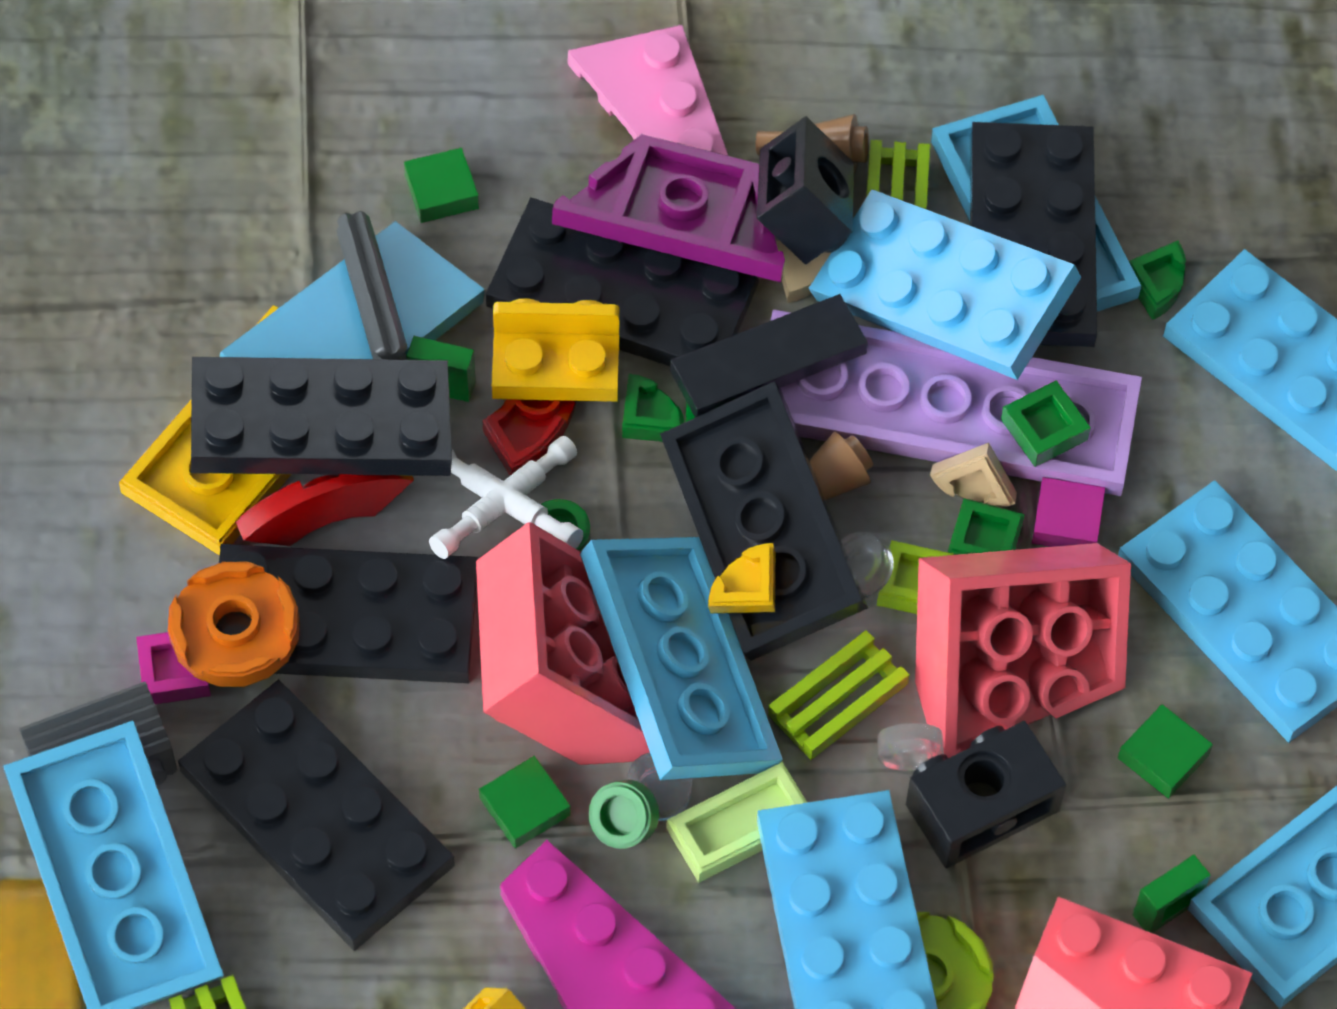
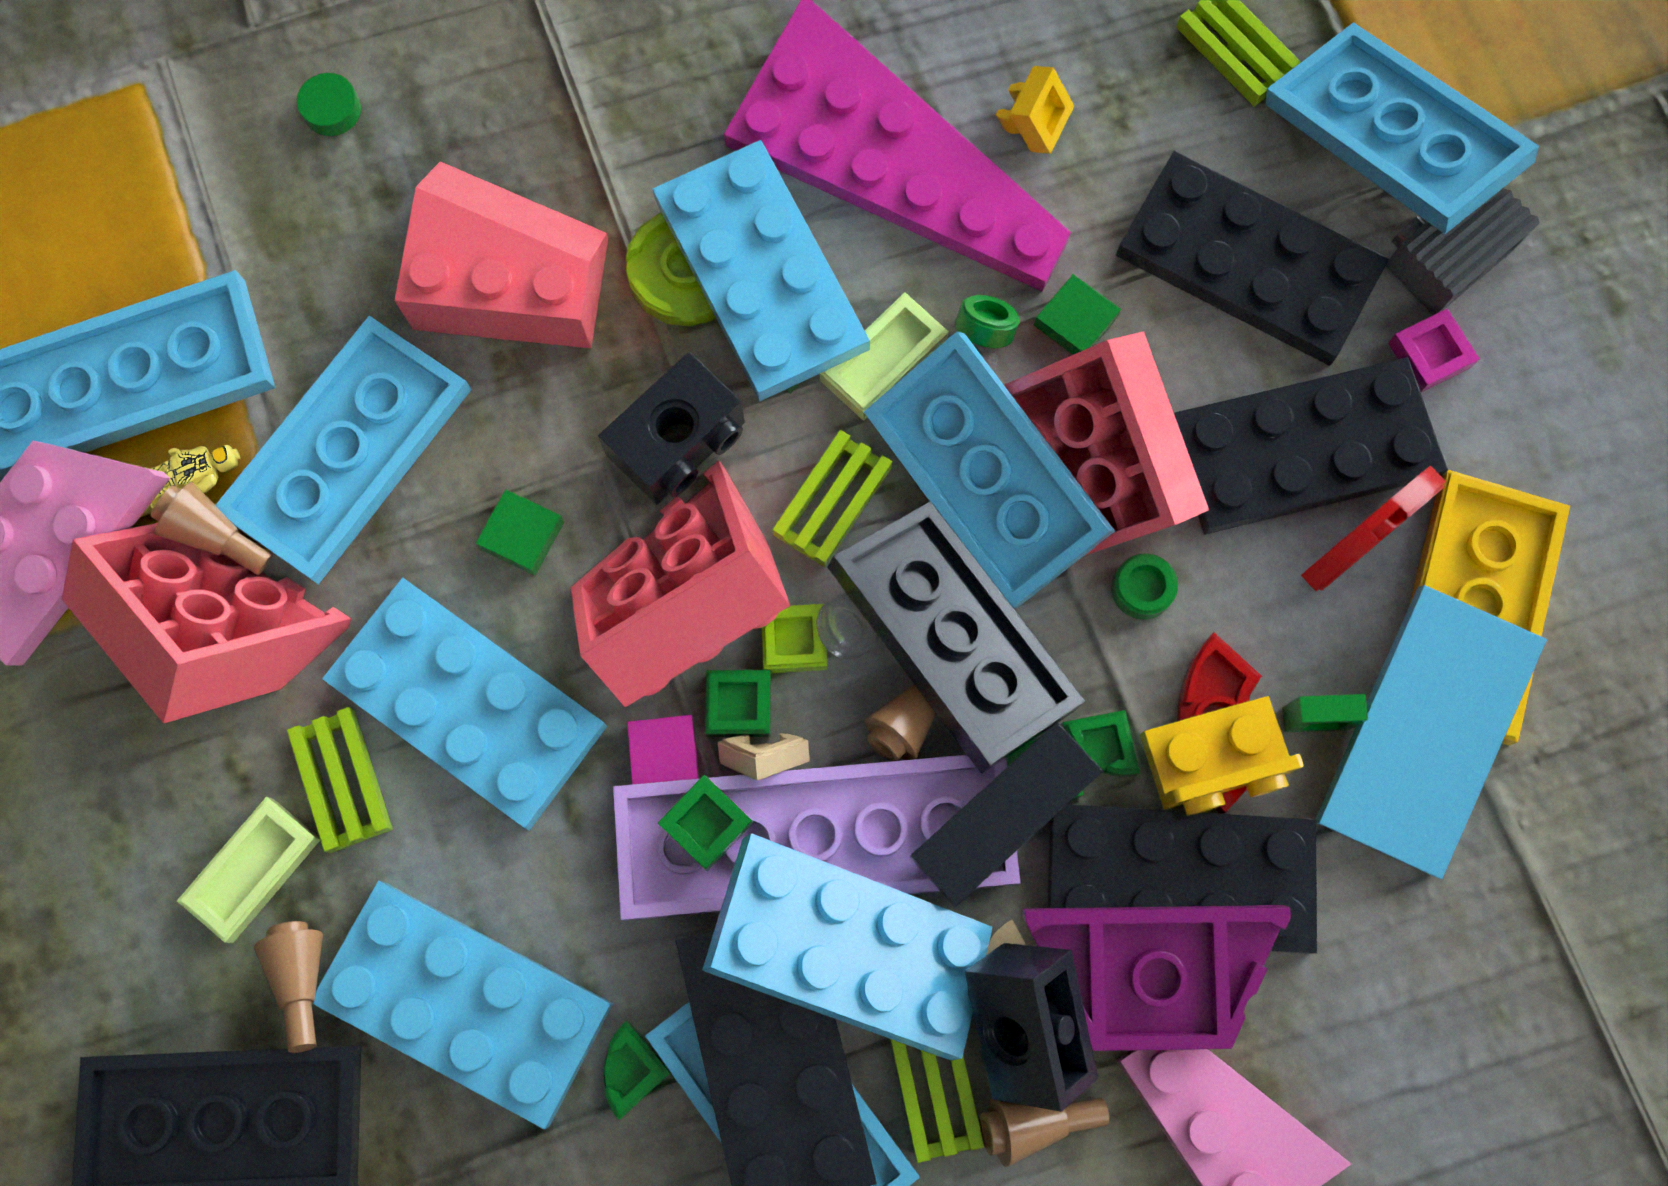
camera: 165 degrees right, 15 degrees up
orange tile [168,562,300,687] -> none
black plate [191,357,452,476] -> none
dark grey axle [337,211,408,360] -> none
green tile [404,147,479,223] -> none
white piece [429,436,583,559] -> none
yellow tile [708,543,775,613] -> none
clear tile [877,723,944,771] -> none
green tile [1132,854,1211,933] -> none

